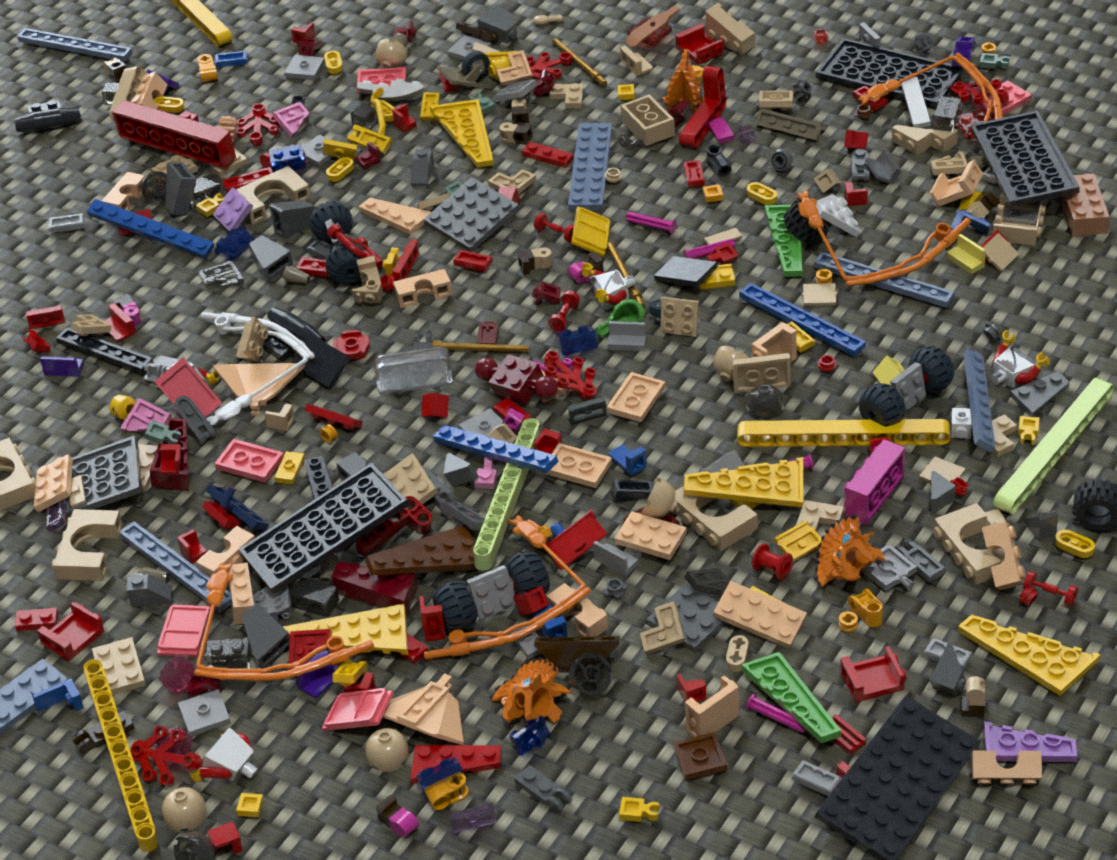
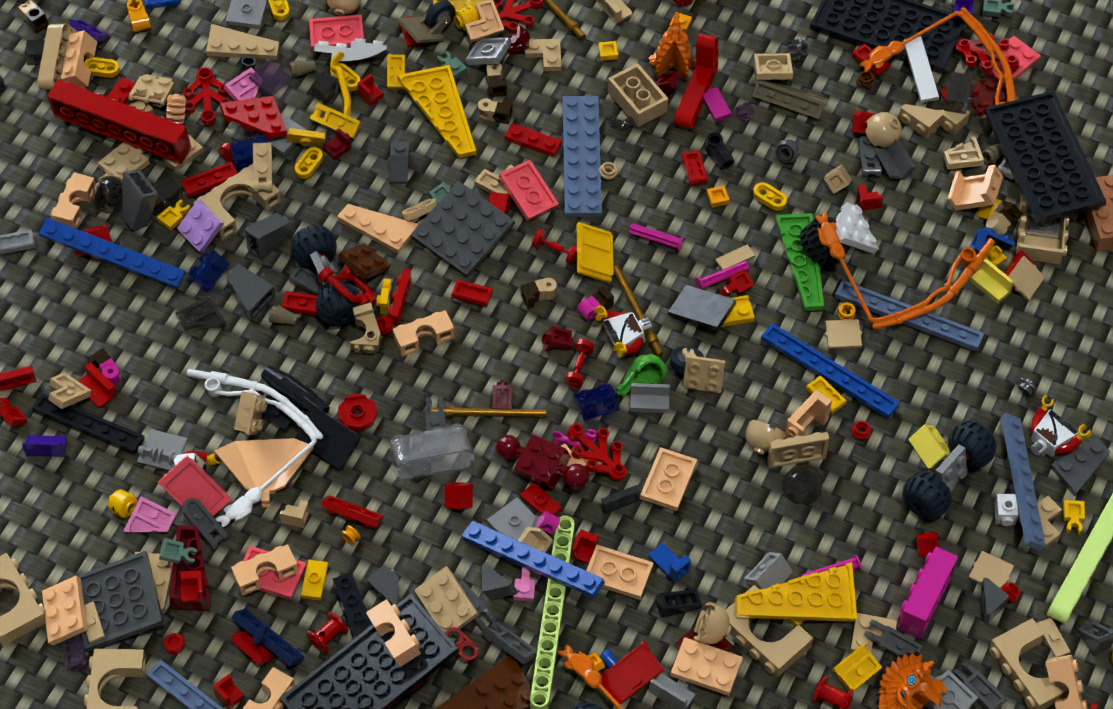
camera: 10 degrees left, 15 degrees up
yellow beam [737,419,951,447] -> none
none -> tan plate [129,74,174,106]
none -> red tile [164,633,185,655]
none -> tan wing [206,24,280,60]
none -> red plate [220,96,287,138]
none -> light nougat arch [231,544,299,596]
none -> clear purple piece [249,58,291,96]
none -> tan plate [253,143,273,192]
none -> dark tan cone [288,60,316,78]
none -> red hose [307,612,348,653]
none -> reddish brown plate [338,243,390,280]
none -> light nougat arch [366,599,421,667]
none -> coral plate [498,160,559,222]
none -> dark grey hinge [864,620,923,656]
none -> tan cylinder [865,112,902,149]
none -> yellow tile [984,245,1007,268]

